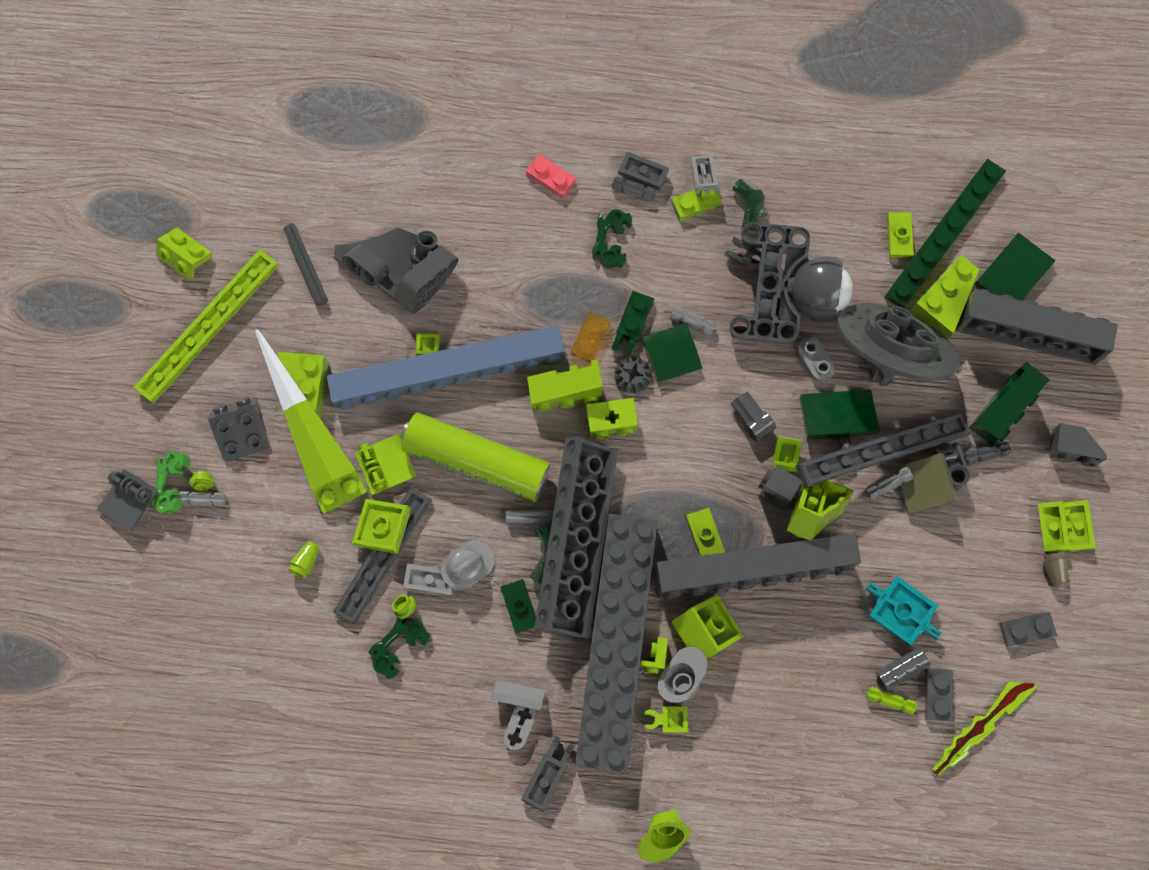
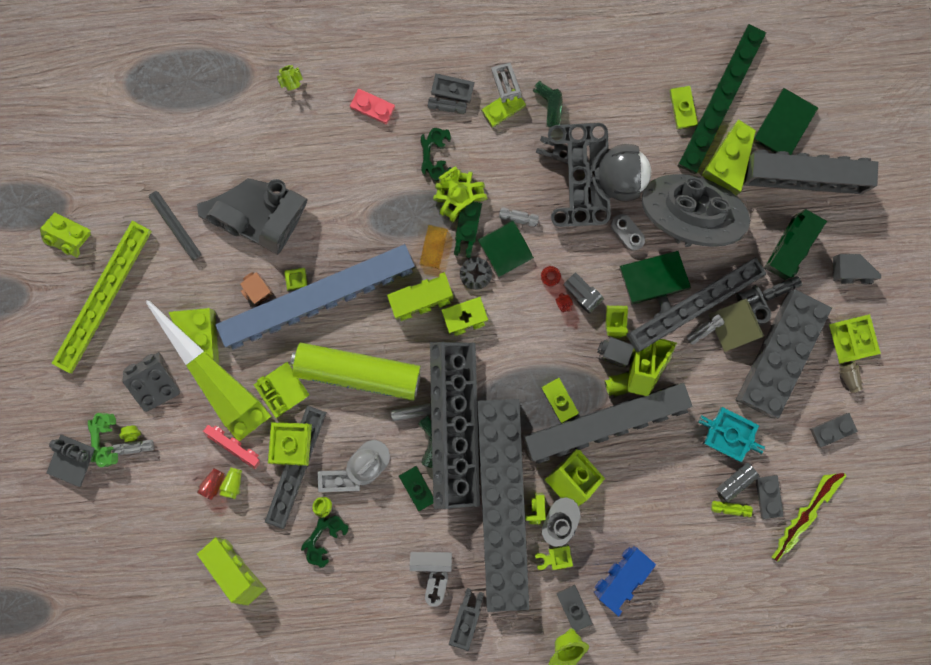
camera: 15 degrees left, 10 degrees up
none -> clear red cone [197,468,224,500]
none -> lime wedge [197,537,267,605]
none -> coral plate [203,425,260,469]
none -> nougat brick [240,272,274,306]
none -> lime gear [277,65,303,91]
none -> lime piece [433,166,488,222]
none -> clear red plate [541,266,561,286]
none -> clear red plate [555,293,573,313]
none -> dark grey plate [556,584,593,632]
none -> blue wedge [594,546,656,617]
none -> lime brick [605,372,631,397]
none -> dark grey brick [735,289,832,419]

